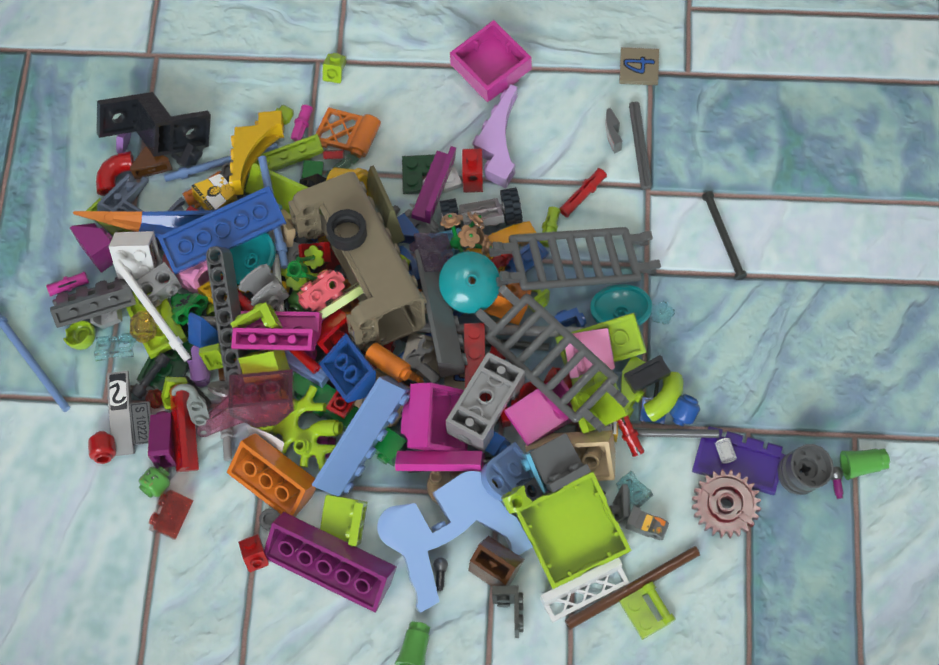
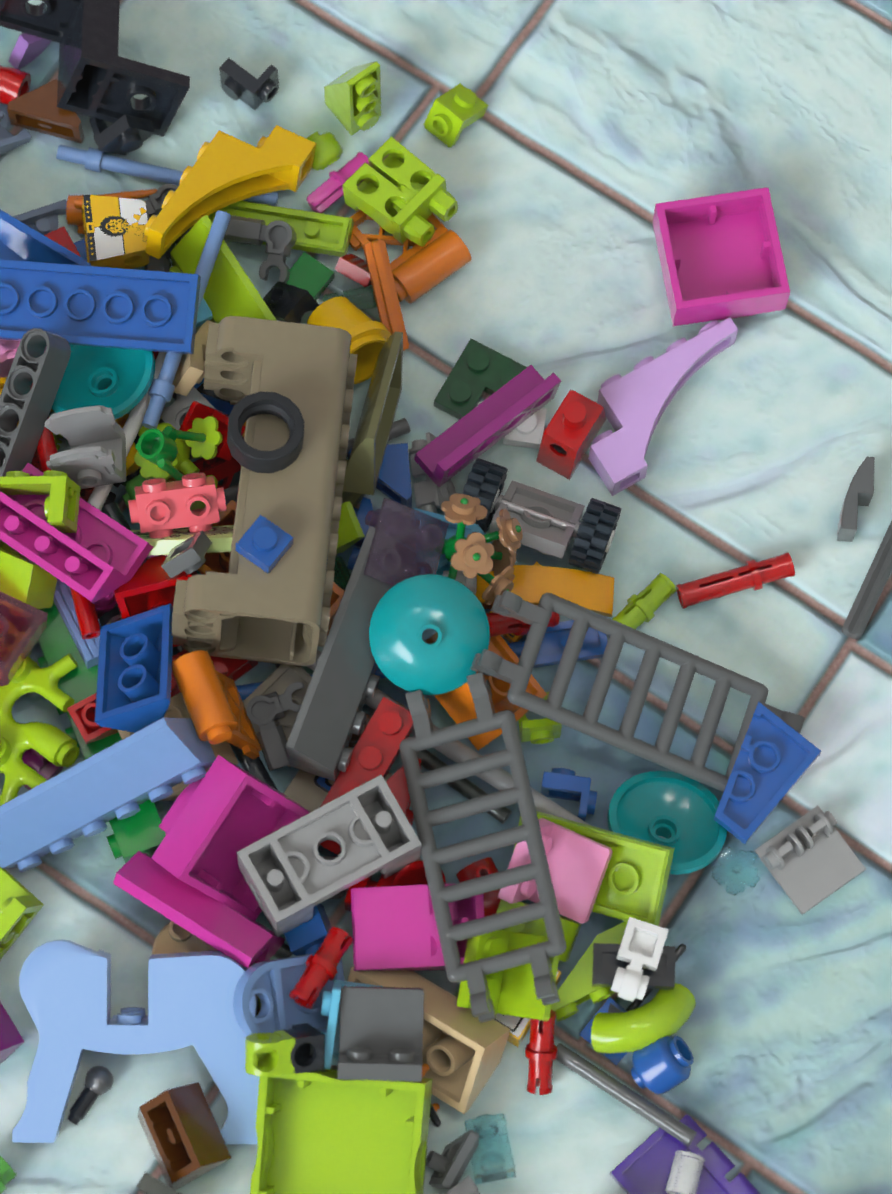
camera: 25 degrees right, 5 degrees up
none -> dark grey plate [162,530,212,578]
none -> black bracket [219,58,279,110]
none -> dark grey bar [224,215,296,283]
none -> blue plate [235,515,294,574]
none -> red pin [289,926,354,1009]
none -> lime slope [324,61,381,136]
none -> lime hips [342,136,458,247]
none -> orange axle [363,240,409,351]
none -> white plate [611,917,669,1002]
none -> blue wing [714,701,821,844]
none -> light grey hinge [754,806,866,915]

